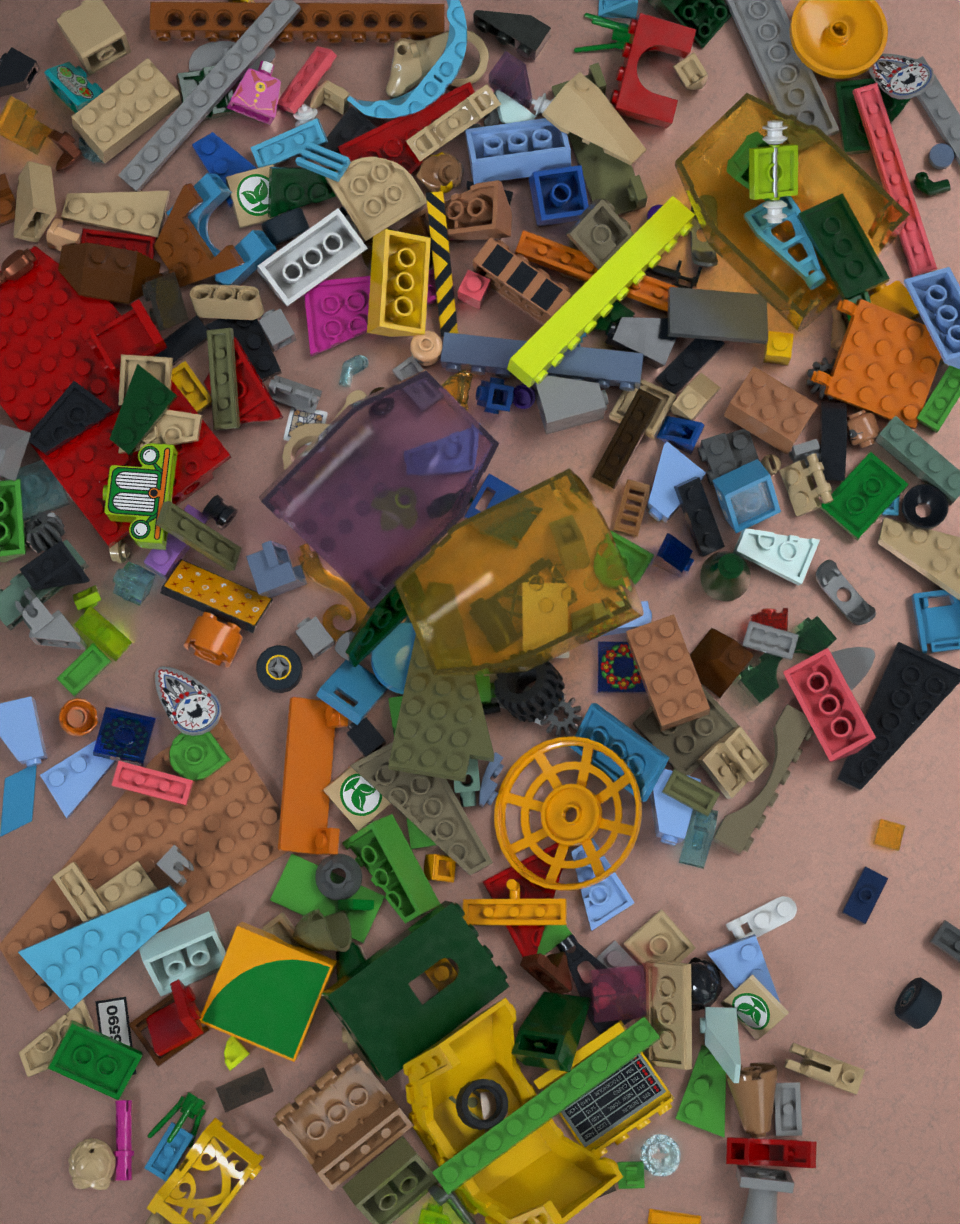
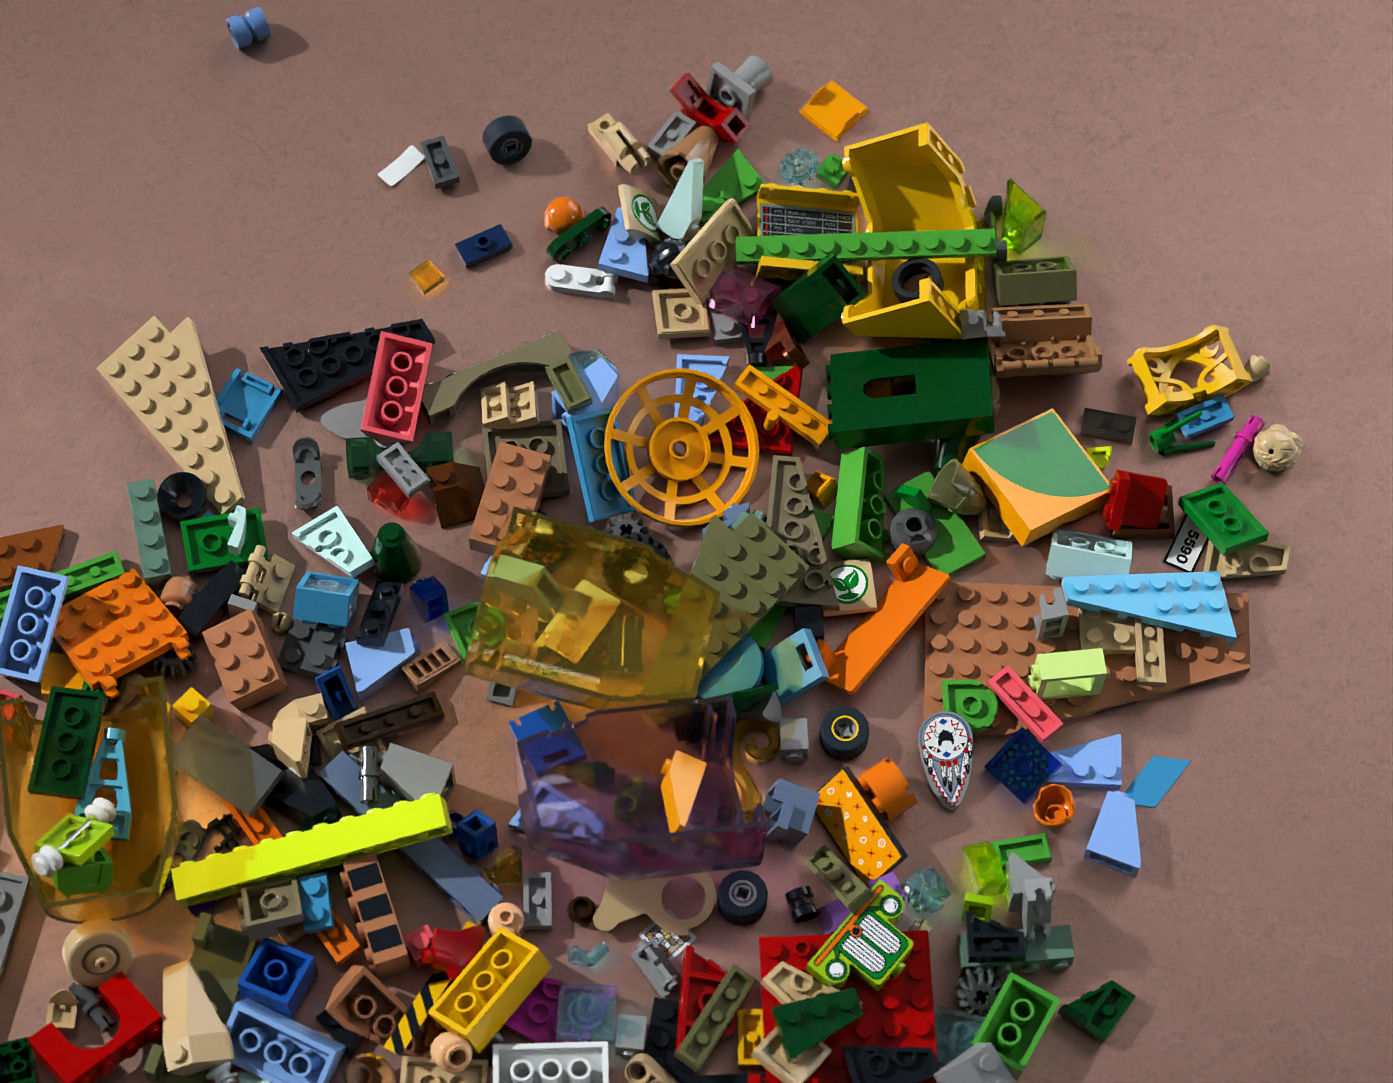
camera: 145 degrees left, 15 degrees down
none -> tan wheel [62,919,134,987]
none -> dark grey pin [68,982,117,1033]
none -> light aqua slope [227,505,247,557]
none -> tan slope [268,717,313,779]
none -> dark azure plate [299,872,335,934]
none -> dark grey pin [358,746,380,805]
none -> red arm [421,925,485,981]
none -> light nougat head [430,1032,472,1073]
none -> orange hair [543,197,584,235]
none -> dark green plate [546,206,612,262]
none -> clear light blue plate [557,983,617,1044]
none -> light orange slope [660,750,707,841]
none -> black wheel [717,870,768,925]
none -> light grey hinge [960,310,1005,339]
none -> yellowish green window [1028,648,1107,700]

